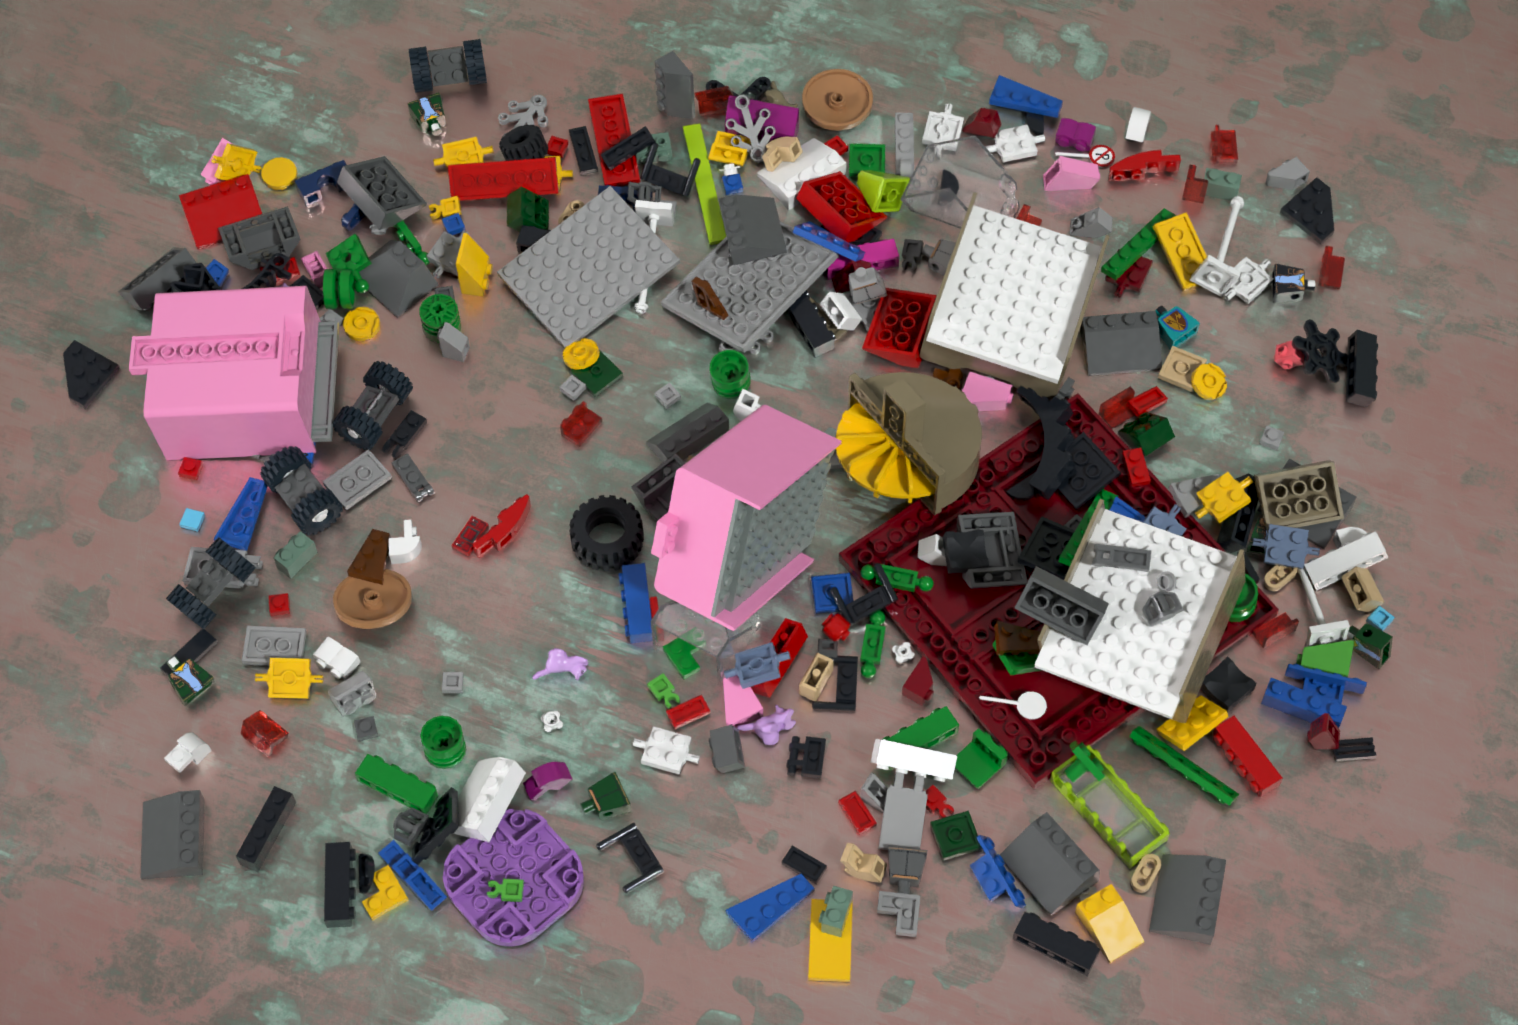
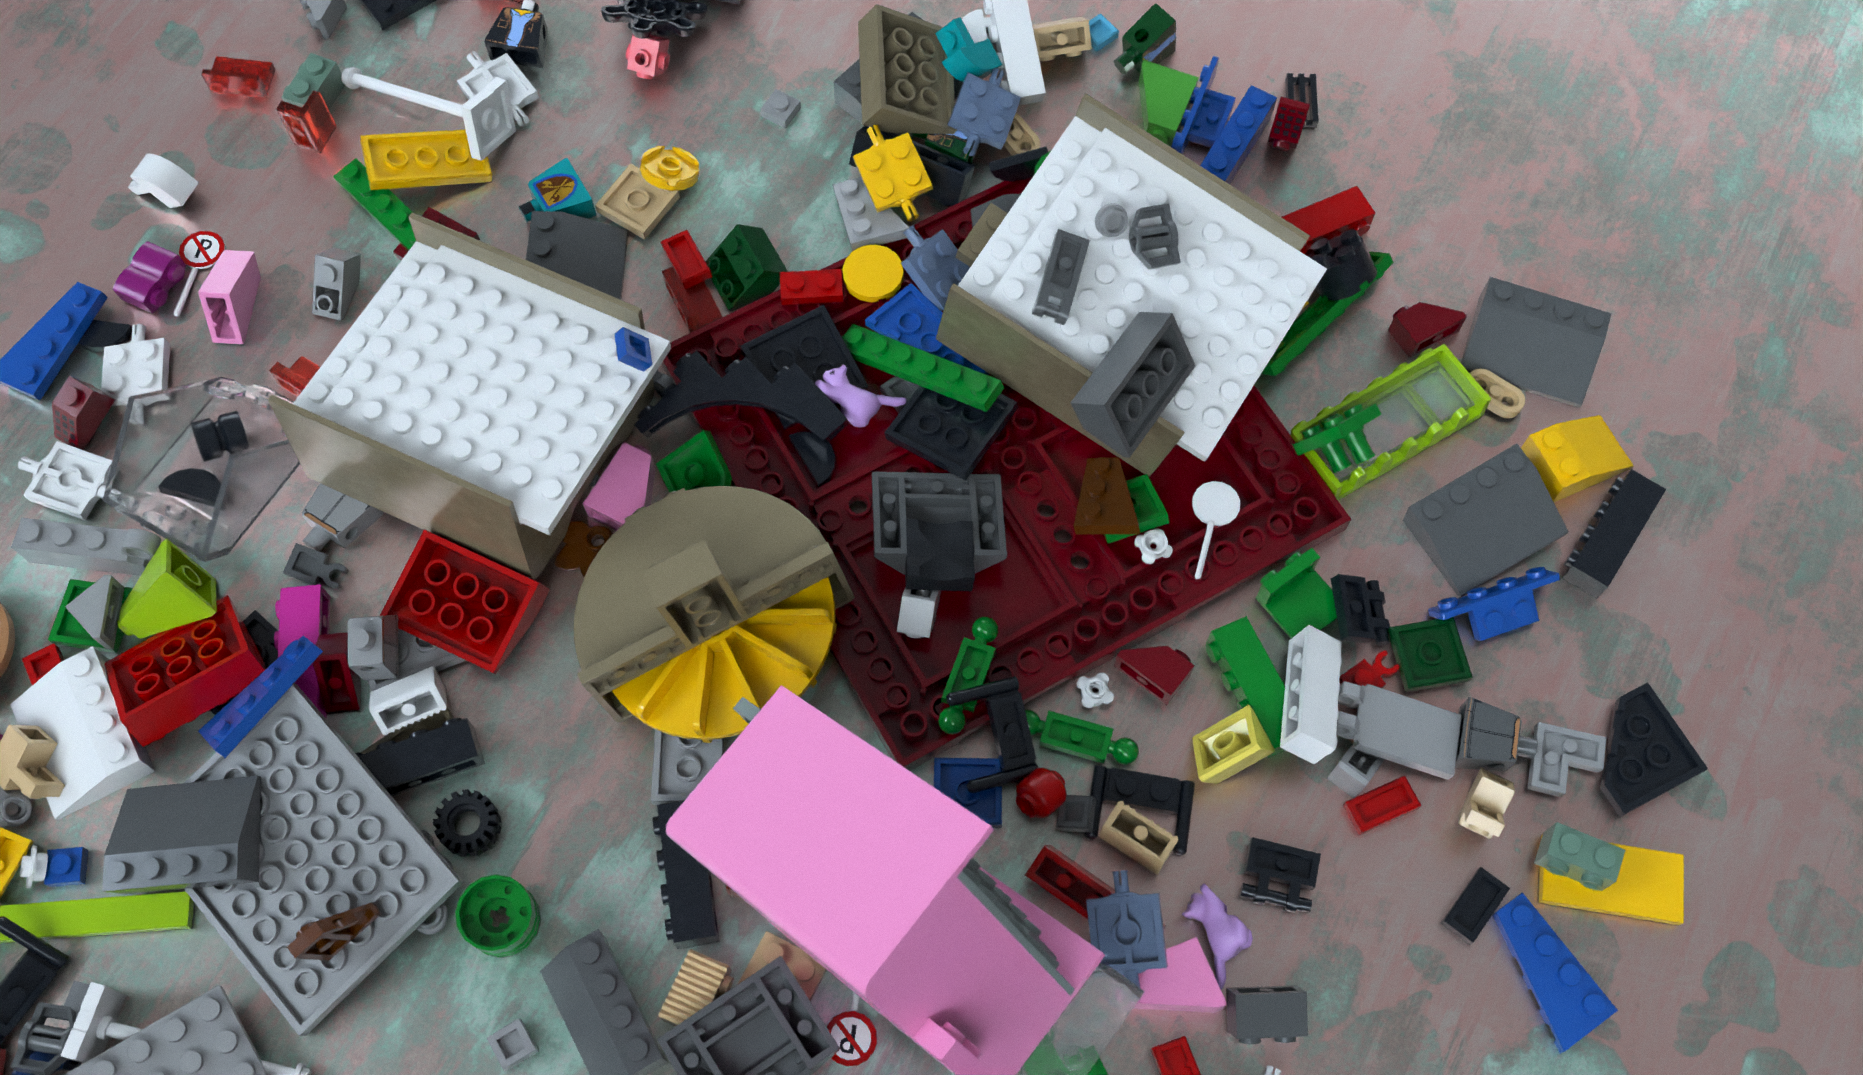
camera: 85 degrees left, 5 degrees up
white brick [733,389,762,421] -> none
red slope [1108,150,1181,181] -> none
white tile [1298,566,1350,647] -> none
none -> light grey slope [65,575,125,649]
none -> black wheel [191,411,250,462]
none -> black tyre [433,789,502,857]
none -> blue plate [614,327,652,372]
none -> green plate [656,430,732,493]
none -> lavender animal [815,364,907,428]
none -> yellow tile [842,244,904,303]
none -> teal brick [935,17,1002,82]
none -> white plate [1134,528,1173,564]
none -> light yellow slope [1192,705,1275,784]
none -> black brick [1308,229,1377,301]
none -> black plate [1331,574,1390,646]
none -> dark red slope [1388,302,1467,358]
none -> black plate [1600,682,1708,817]

